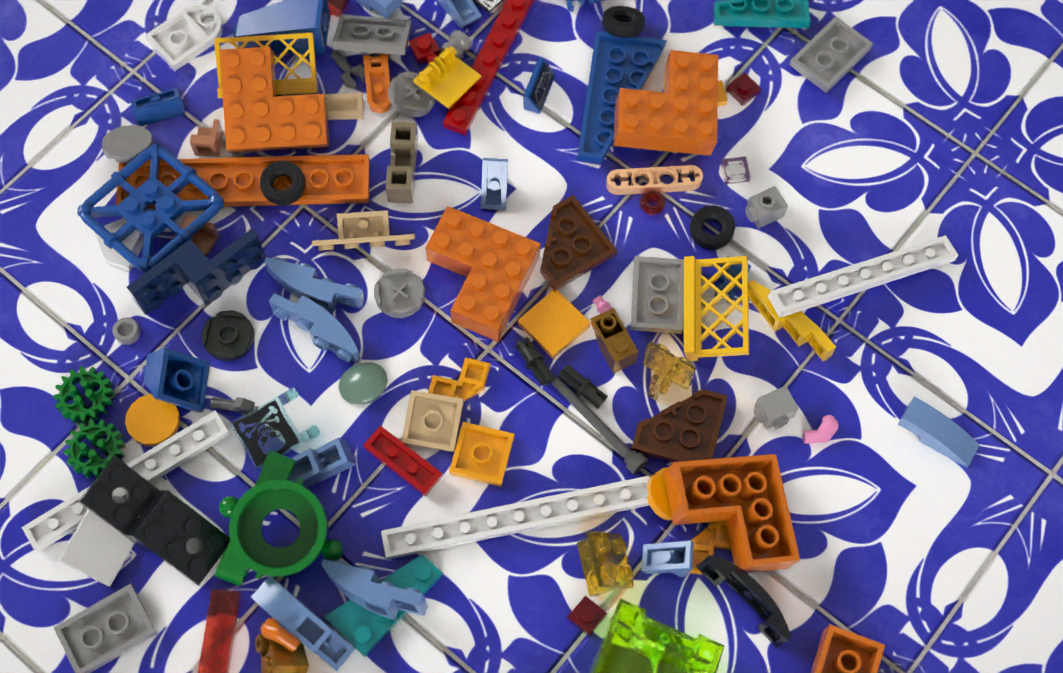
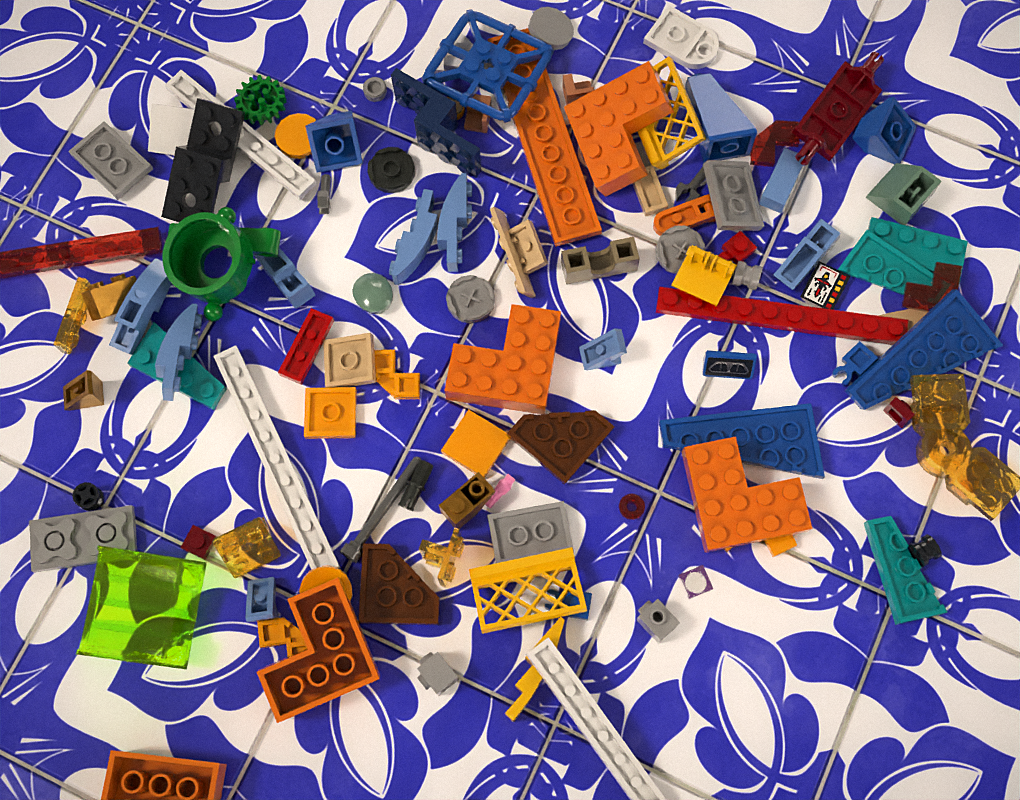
camera: 80 degrees right, 5 degrees up
green gear [53,366,115,424] -> none
blue slope [131,88,185,126] -> none
flag [230,388,320,470] -> none
black tyre [260,161,306,205] -> none
orange arm [261,618,301,652] -> none
pearl dark grey axle [515,337,554,386] -> none
black tyre [602,6,645,37] -> none
light nougat beam [606,165,703,195] -> none
black tyre [689,205,735,250] -> none
black slope [696,555,791,648] -> none
dark red plate [726,72,761,106] -> none
light grey plate [789,16,873,93] -> none
bright pink arm [802,415,838,444] -> none

